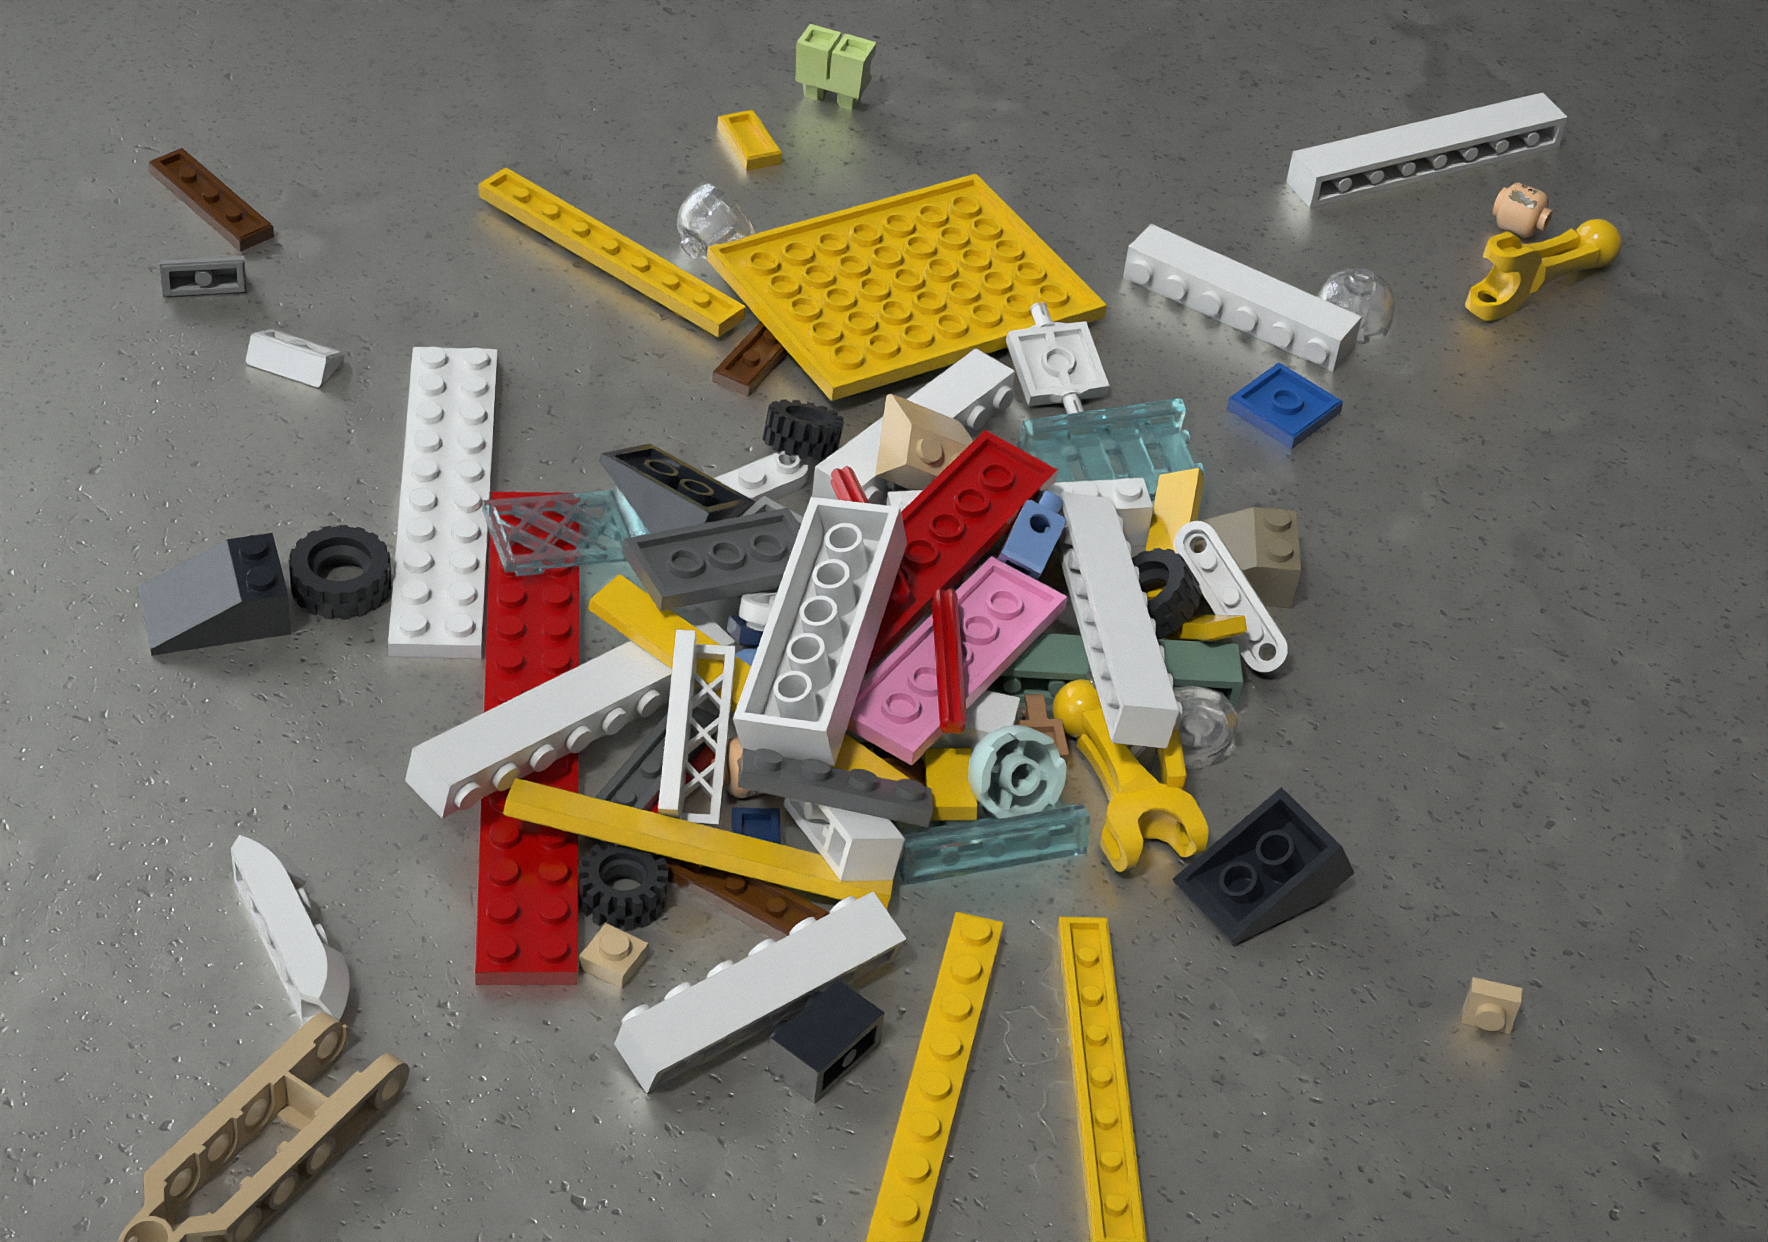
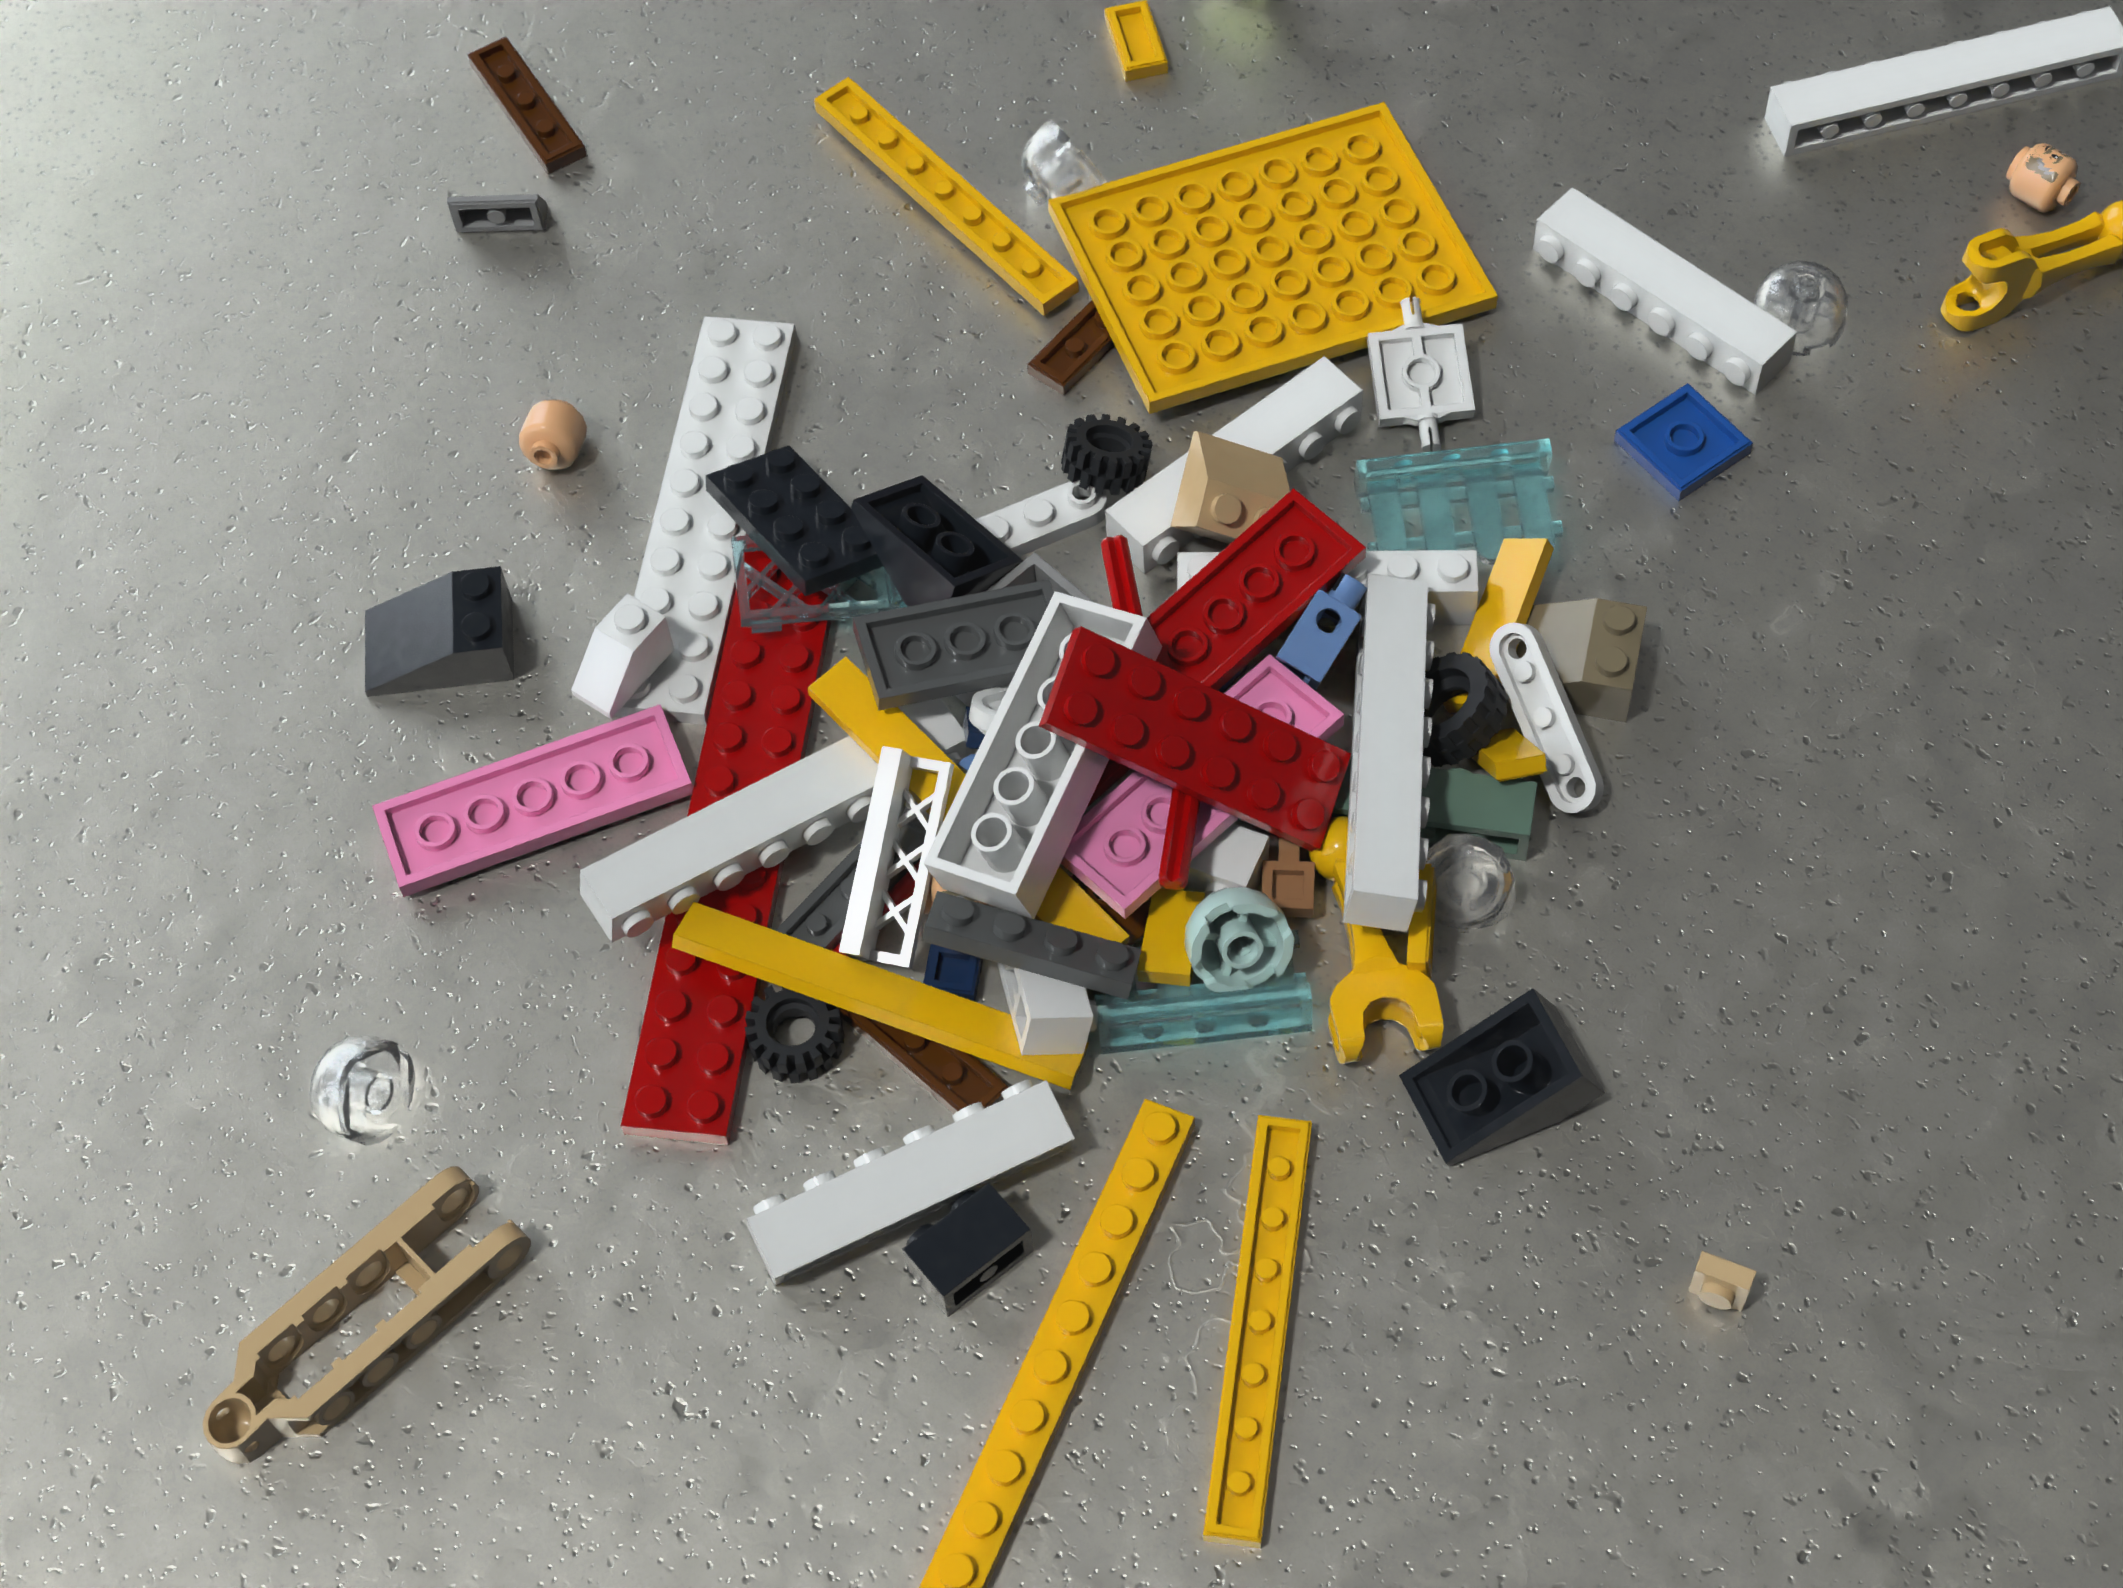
camera: 20 degrees right, 15 degrees up
white brick [231,835,349,1025] -> none
white slope [246,329,345,387] -> none
black tyre [289,525,391,620] -> none
tan plate [579,923,649,989] -> none
none -> clear cylinder [309,1035,415,1146]
none -> bright pink plate [372,704,693,897]
none -> light nougat head [519,400,587,470]
none -> white slope [571,593,675,719]
none -> black plate [706,445,884,596]
none -> red plate [1039,626,1351,851]

